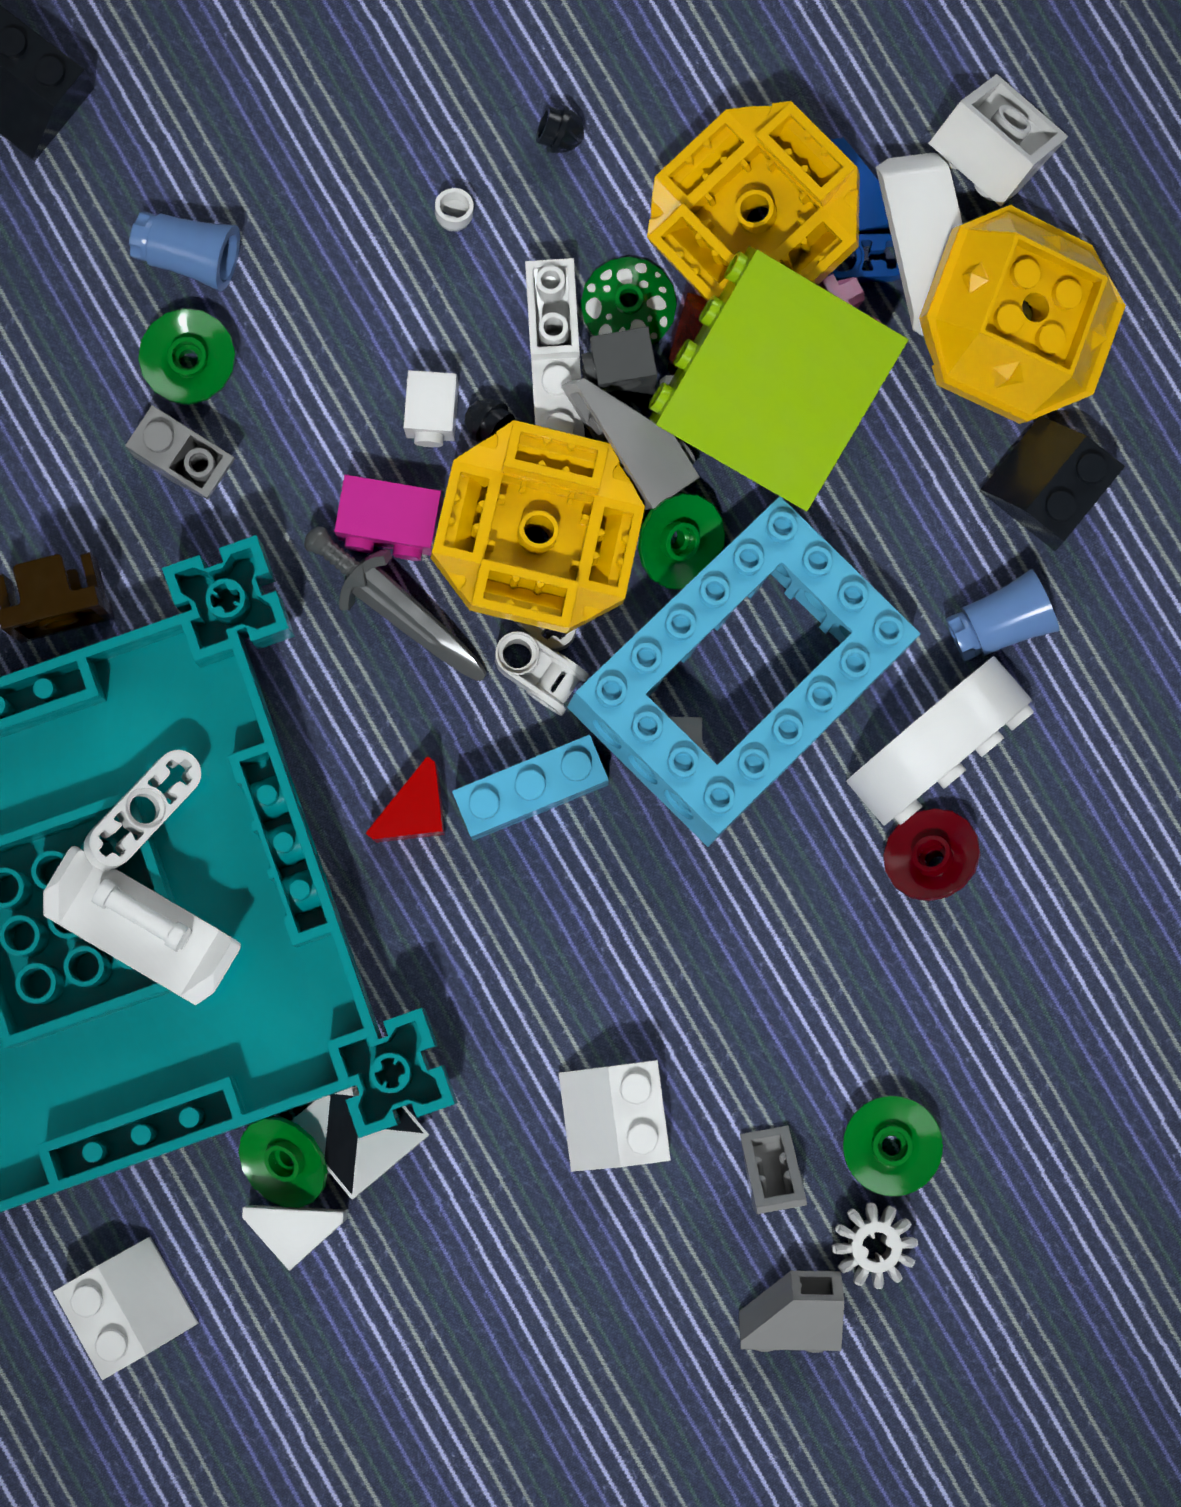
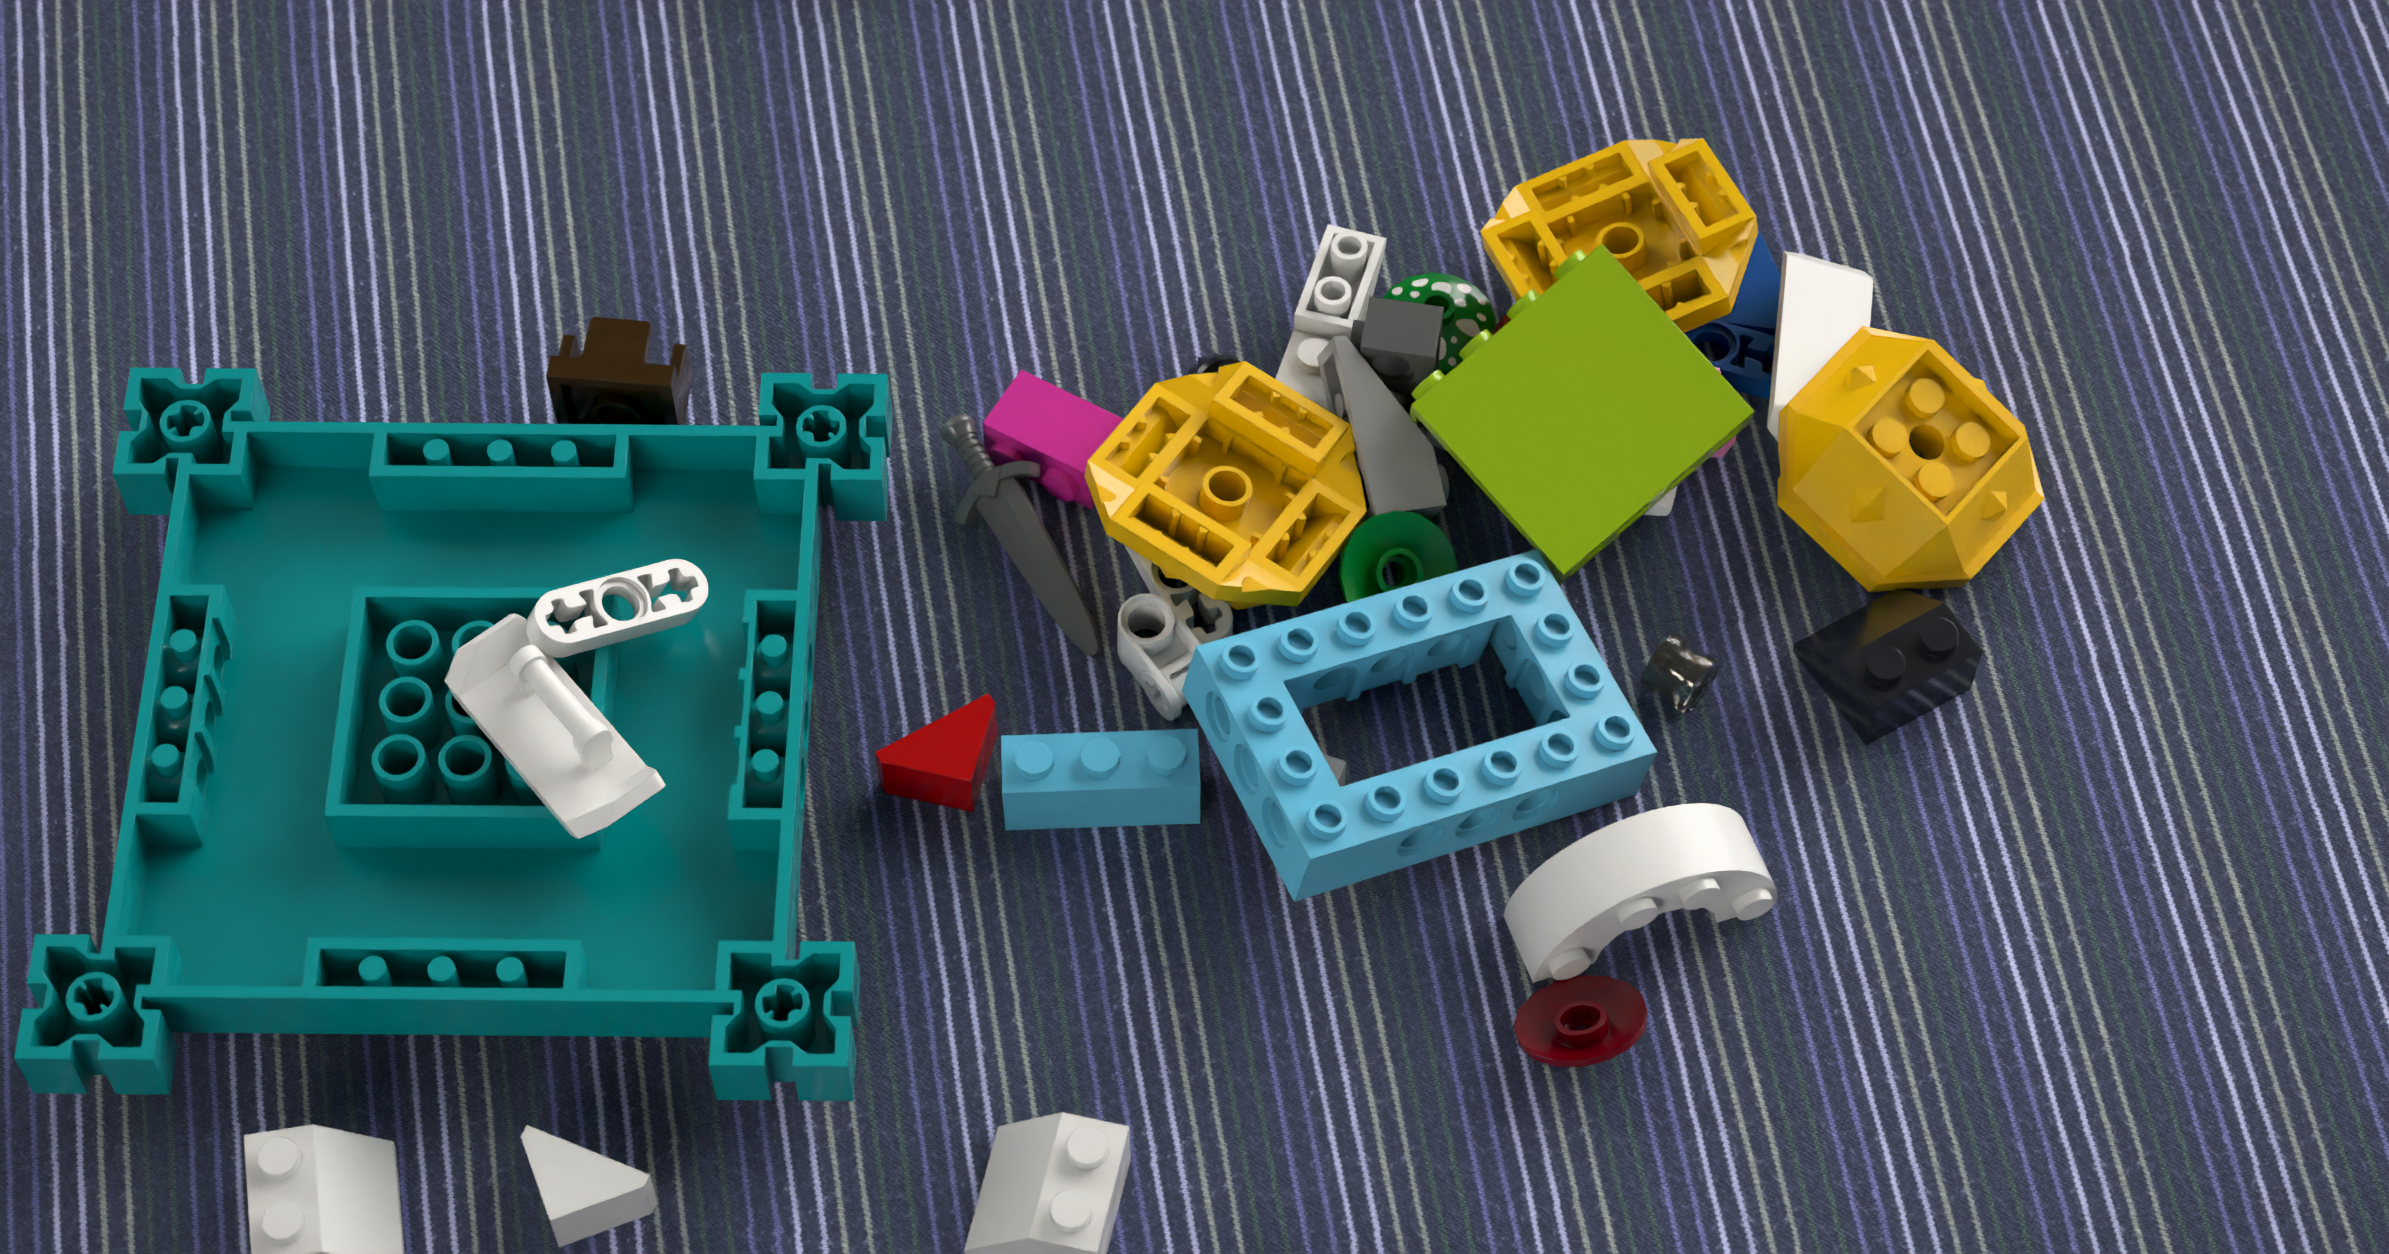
camera: 20 degrees right, 25 degrees down
light grey slope [125,405,235,500] -> none
medium blue plant [129,212,240,292] -> none
green dish [138,308,236,405] -> none
green dish [238,1117,328,1208] -> none
white piece [291,1086,429,1200] -> none
white brick [404,370,459,447] -> none
white hinge [435,188,474,232] -> none
black plate [536,105,584,154] -> none
white slope [928,74,1068,207] -> none
medium blue plant [945,569,1060,661] -> none
none -> clear smoke wheel [1640,633,1720,714]

